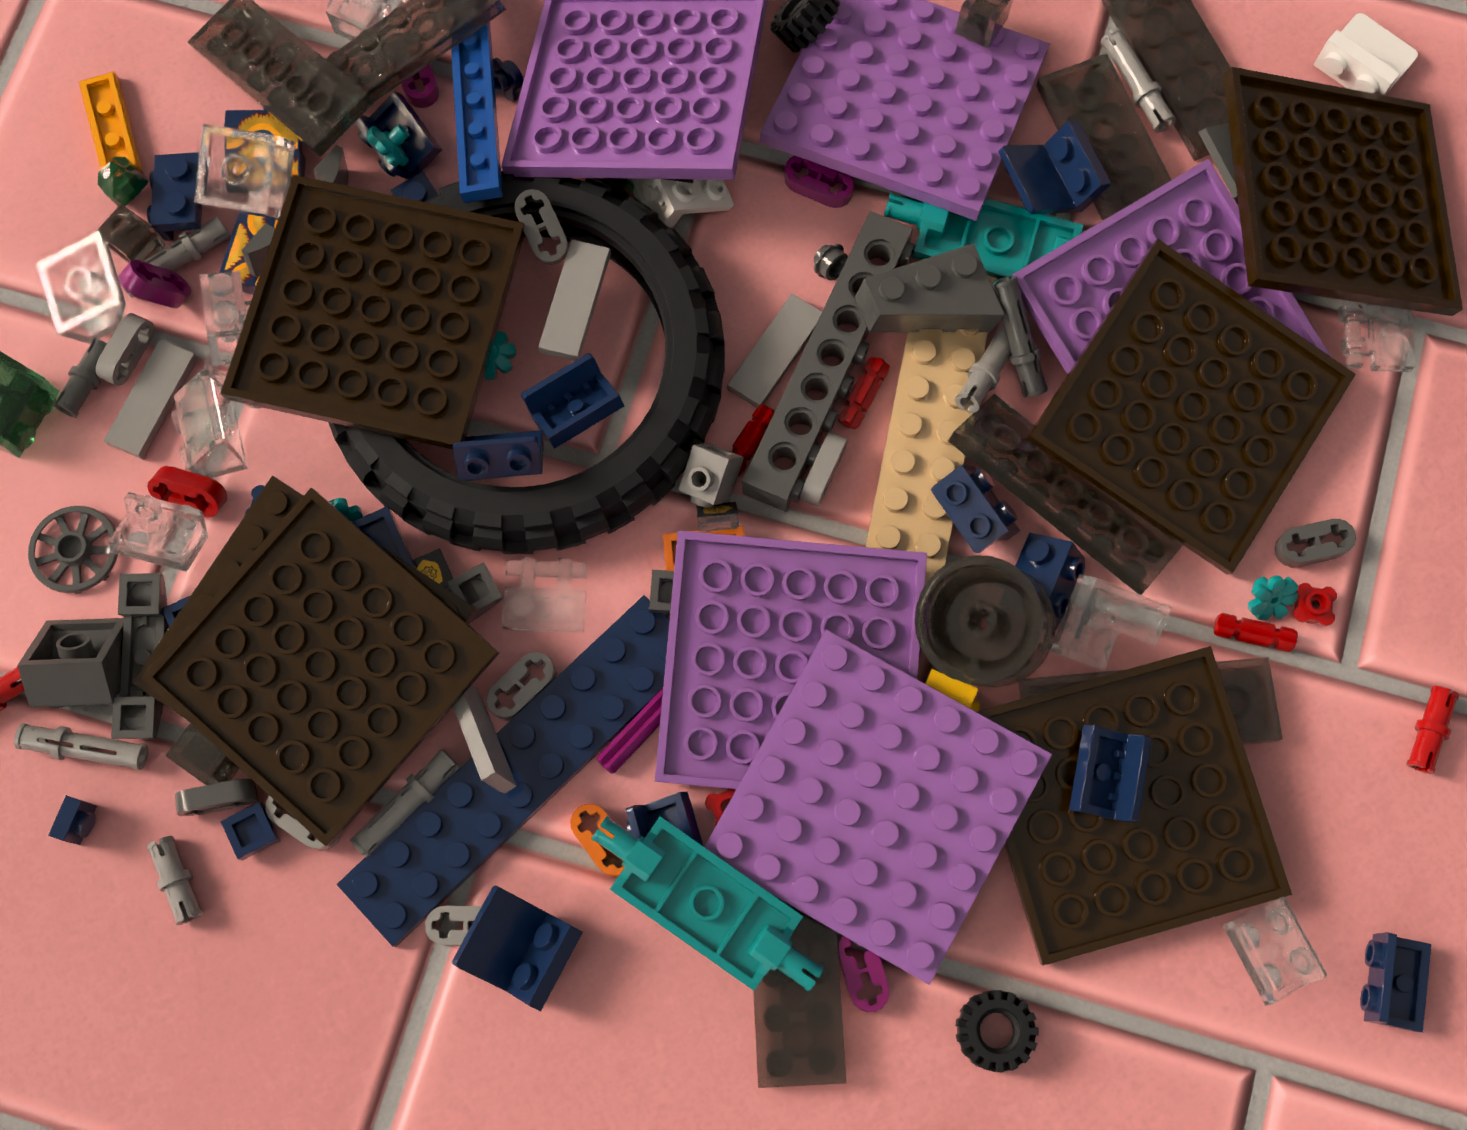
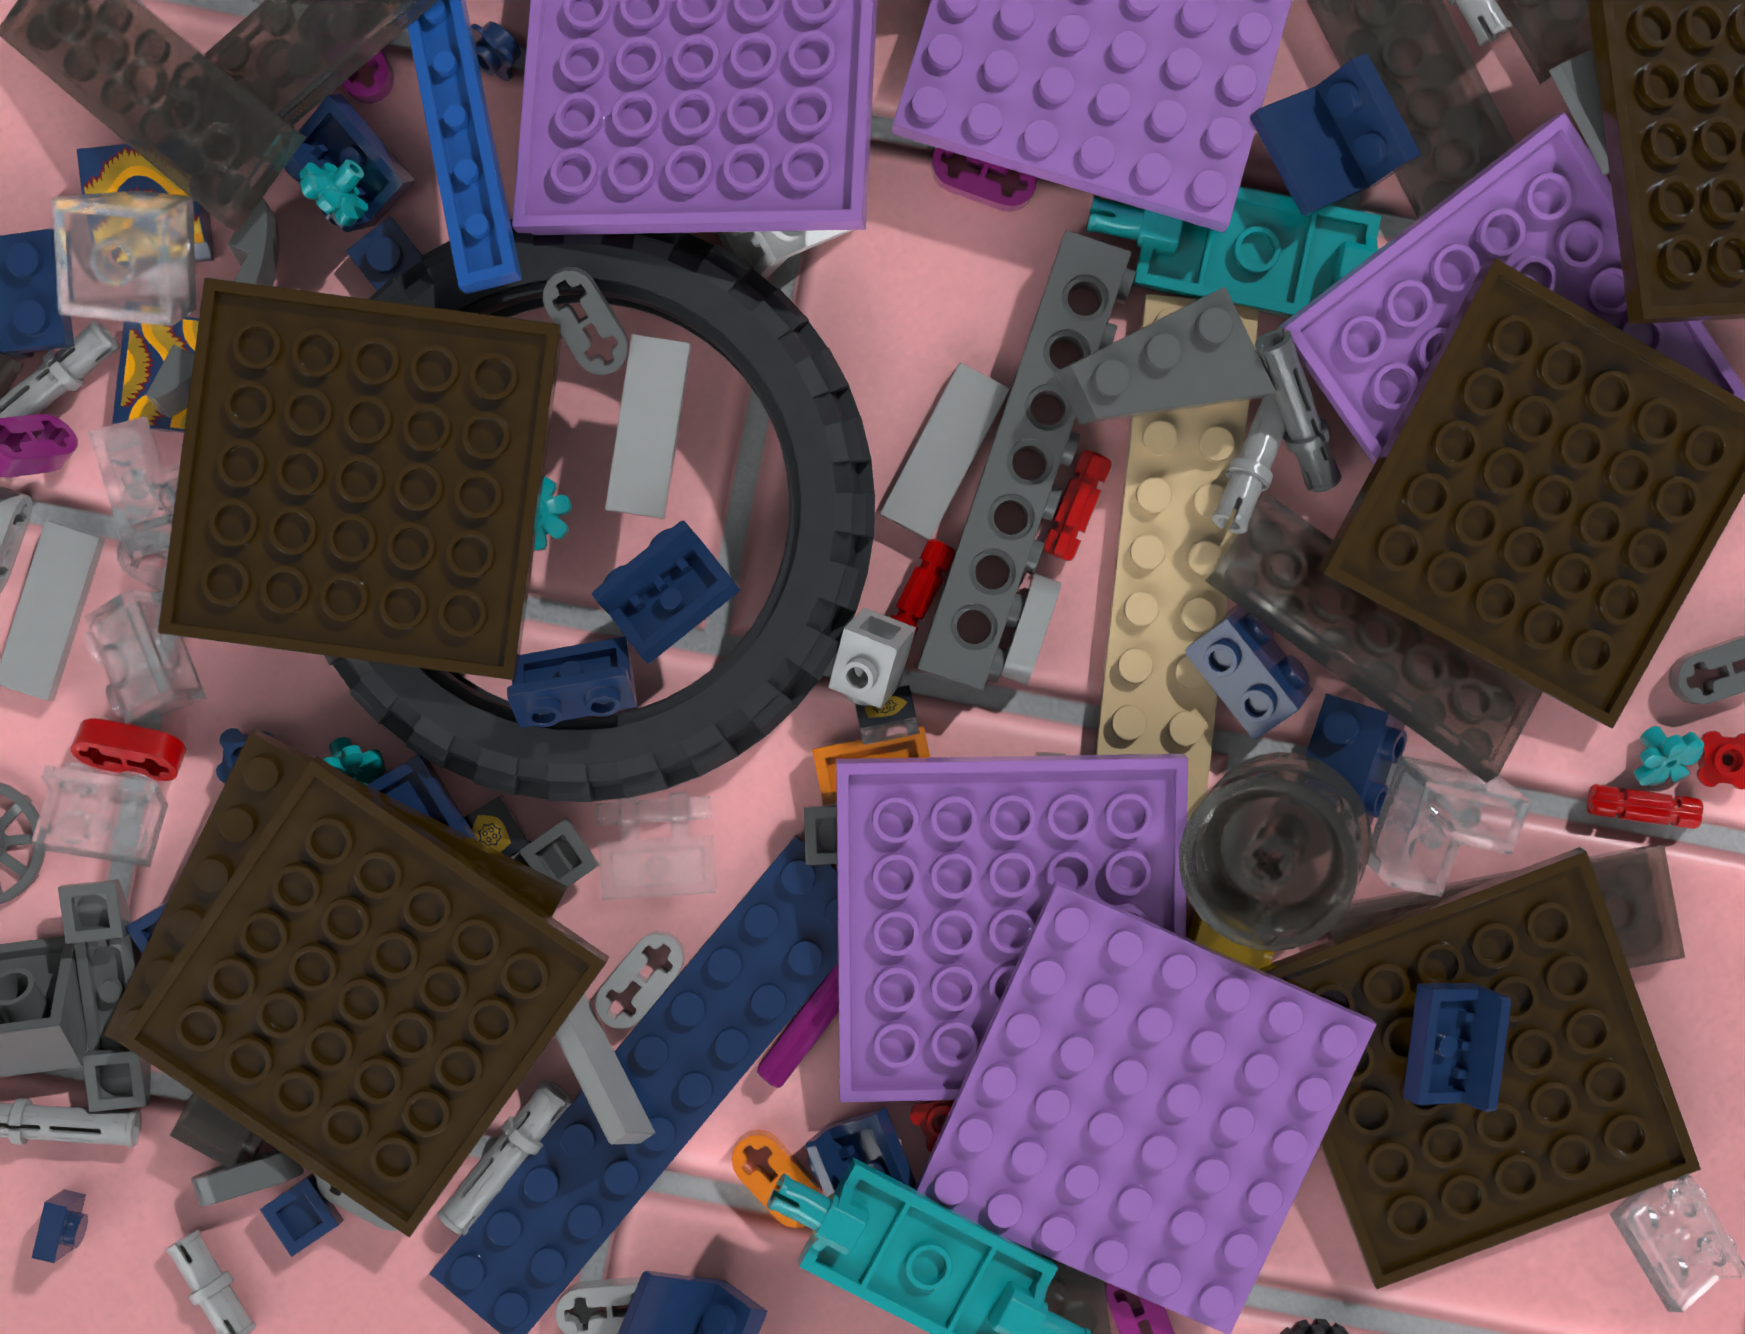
camera: 10 degrees left, 15 degrees up
dark grey plate [814,243,848,281] -> none

